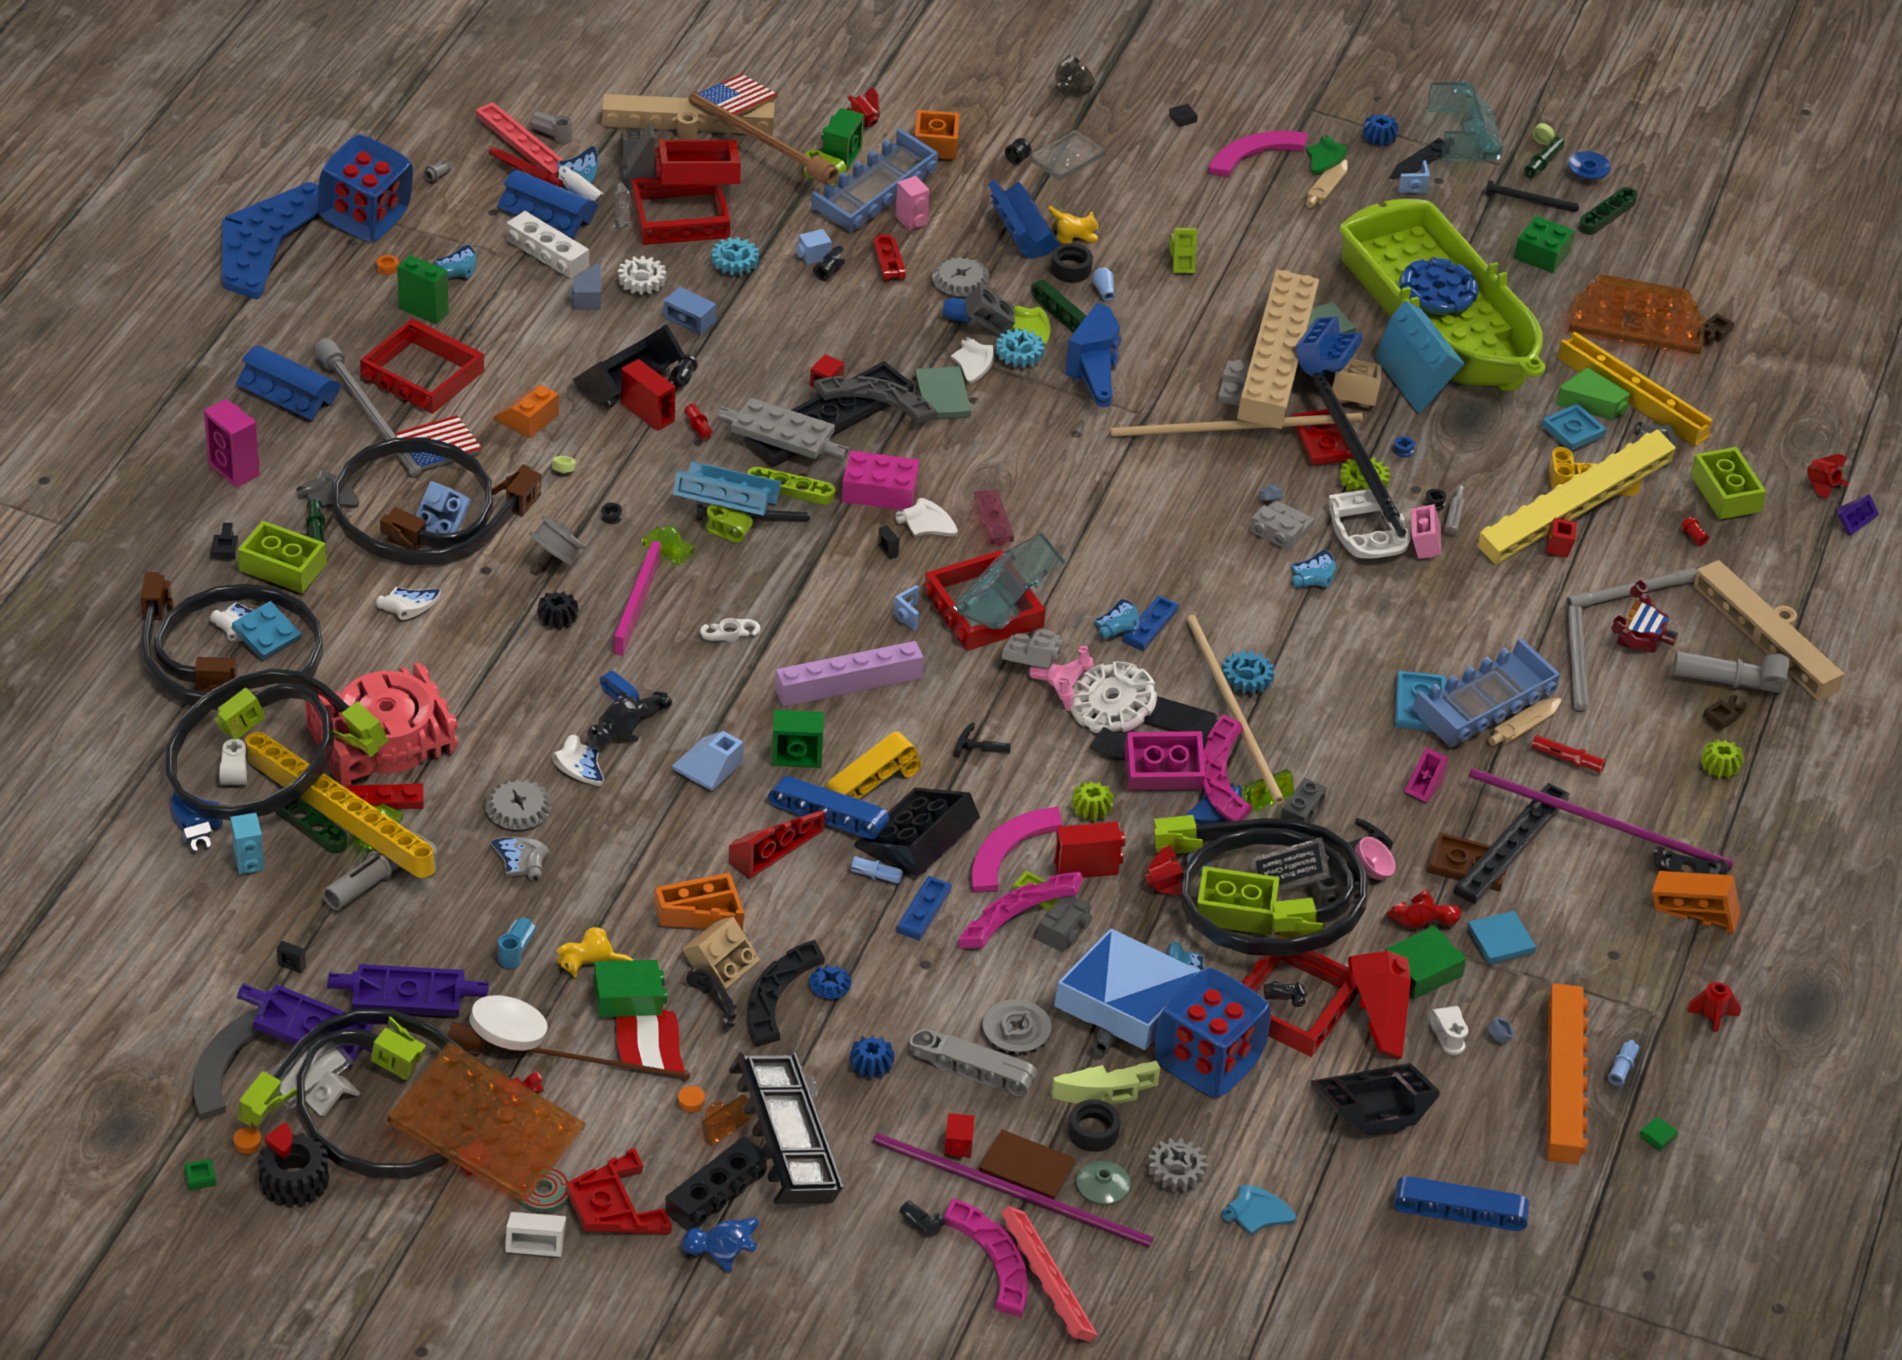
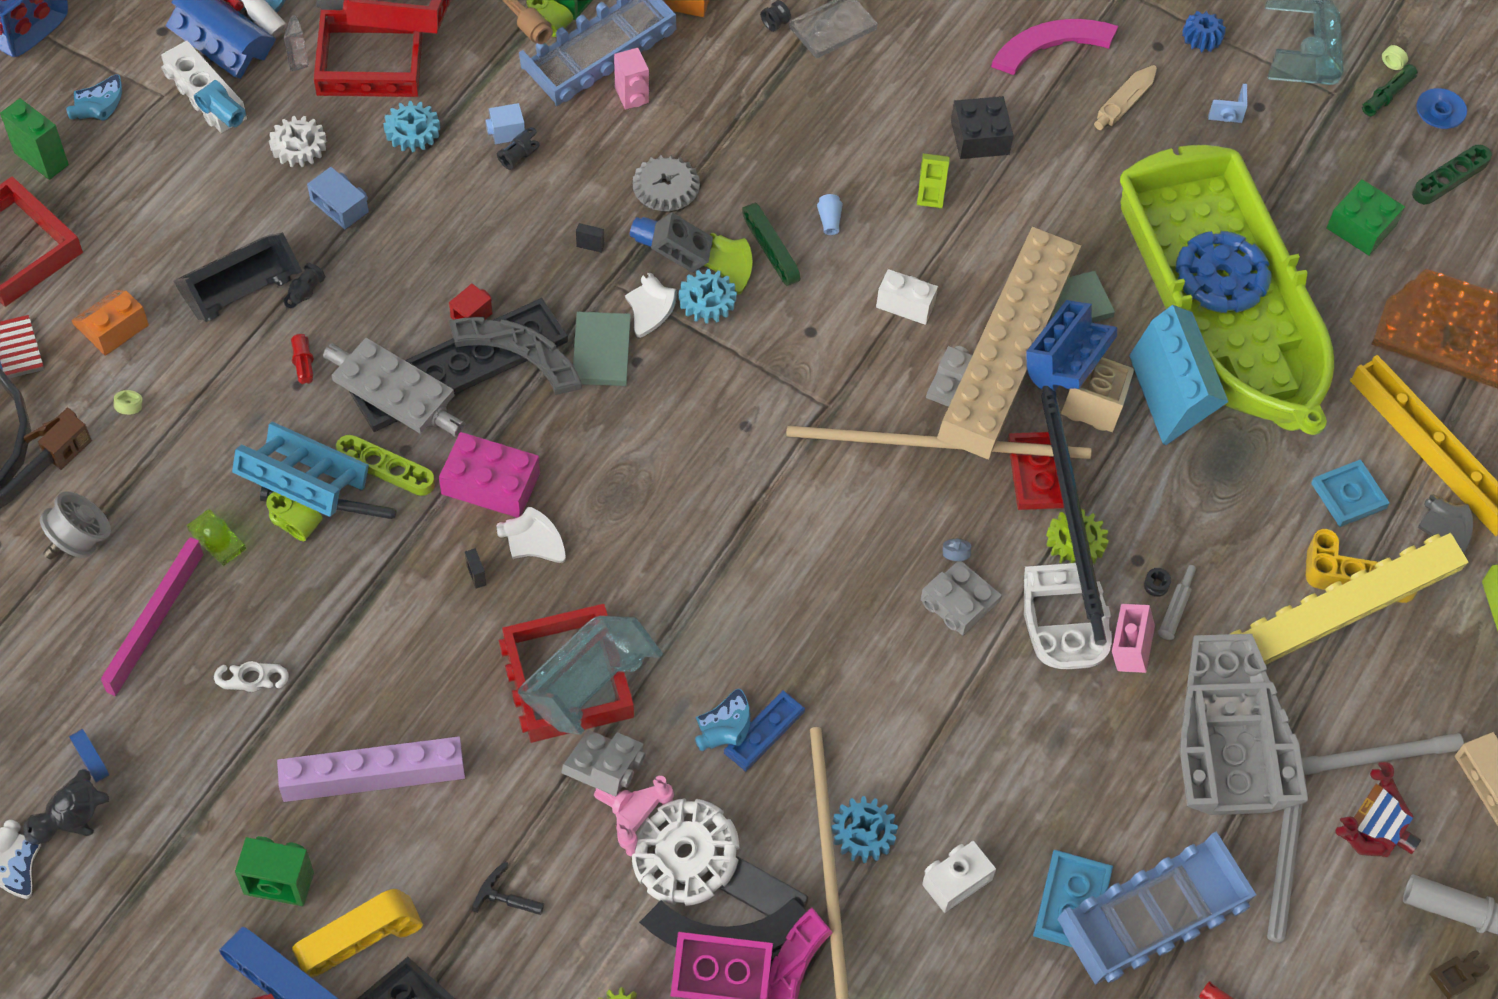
camera: 10 degrees right, 15 degrees up
orange tile [376,255,399,275] -> none
black gear [537,590,578,630] -> none
sand blue slope [569,264,601,310] -> none
black bush [601,502,622,524] -> none
red brick [621,359,675,431] -> none
black arm [638,691,672,720] -> none
light blue slope [672,731,743,791] -> none
red plate [874,234,906,281] -> none
light blue bracket [894,585,919,632] -> none
clear pink tile [974,489,1014,545] -> none
blue brick [988,179,1060,258] -> none
yellow animal [1048,206,1098,244] -> none
black tyre [1051,243,1093,282] -> none
blue slope [1065,303,1122,407] -> none
dark azure arm [1291,550,1335,588] -> none
green arm [1306,135,1348,174] -> none
black piece [1391,136,1454,179] -> none
blue bush [1393,436,1415,457] -> none
black bar [1485,180,1580,212] -> none
tan piece [1488,698,1561,746] -> none
red brick [1545,517,1577,558] -> none
bright green slope [1556,367,1630,421] -> none
red pin [1681,517,1710,546] -> none
none -> dark azure piece [193,80,246,128]
none -> black tile [576,223,605,253]
none -> white brick [876,269,938,325]
none -> white brick [922,841,996,913]
none -> black brick [951,96,1014,159]
none -> light grey wedge [1179,634,1308,815]

